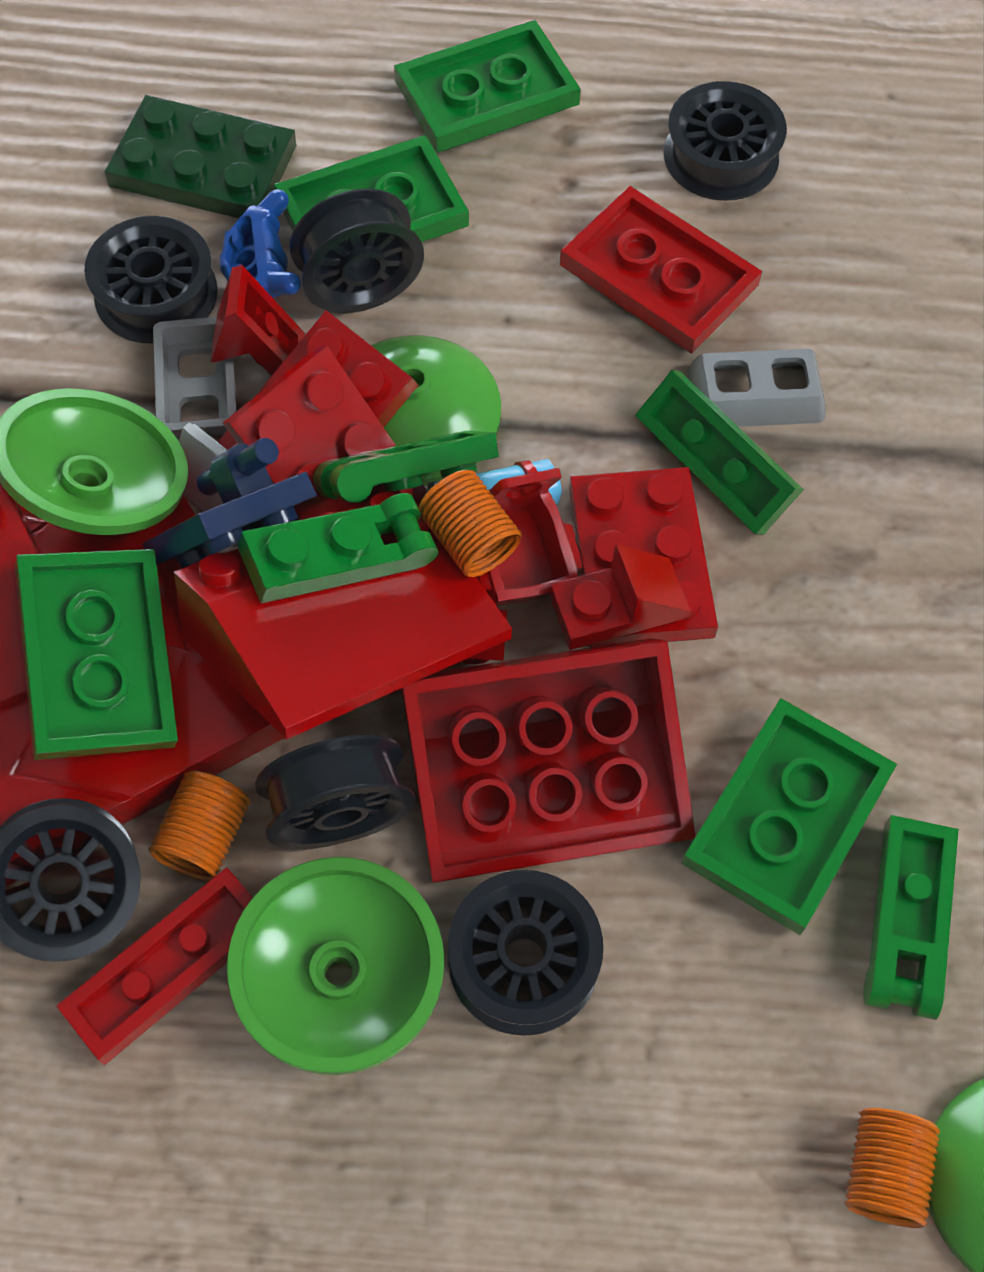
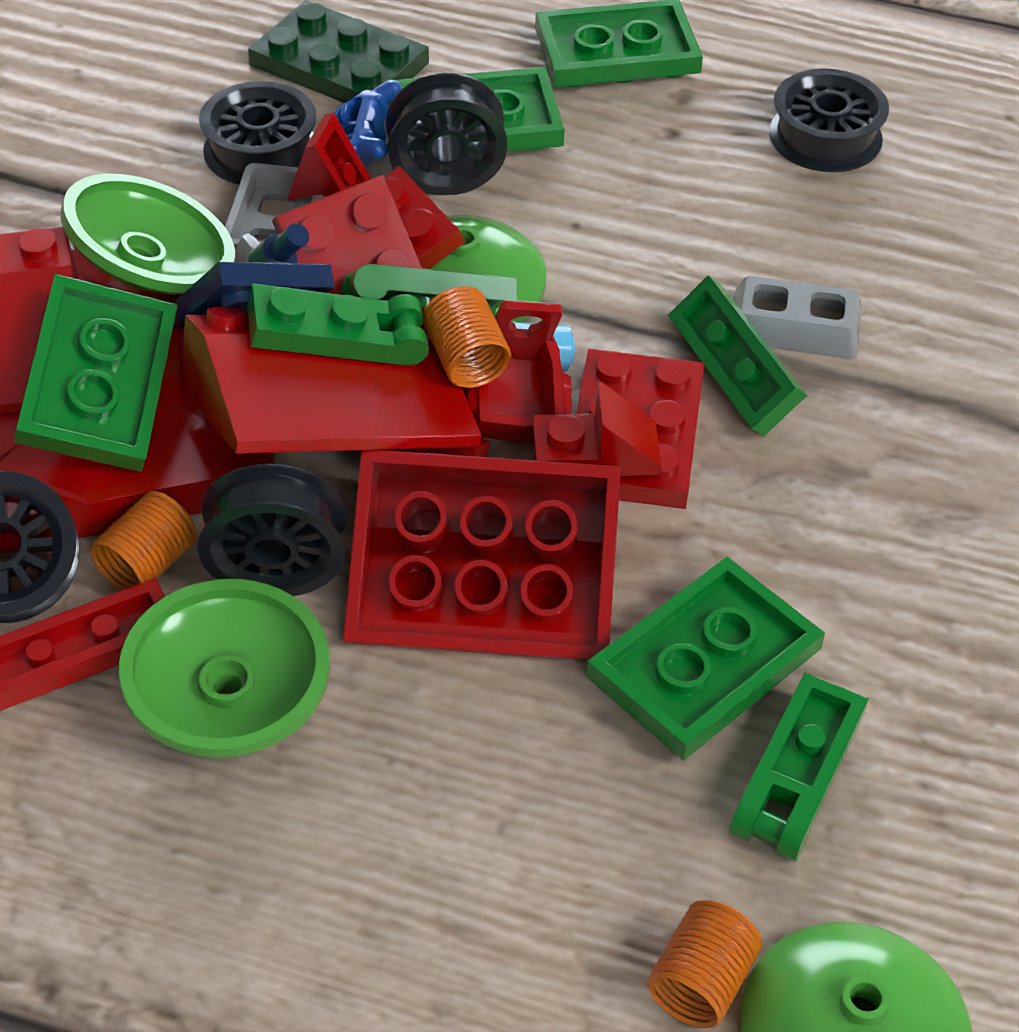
camera: 15 degrees right, 15 degrees down
black wheel [448,870,604,1036] -> none
red plate [560,186,762,354] -> none

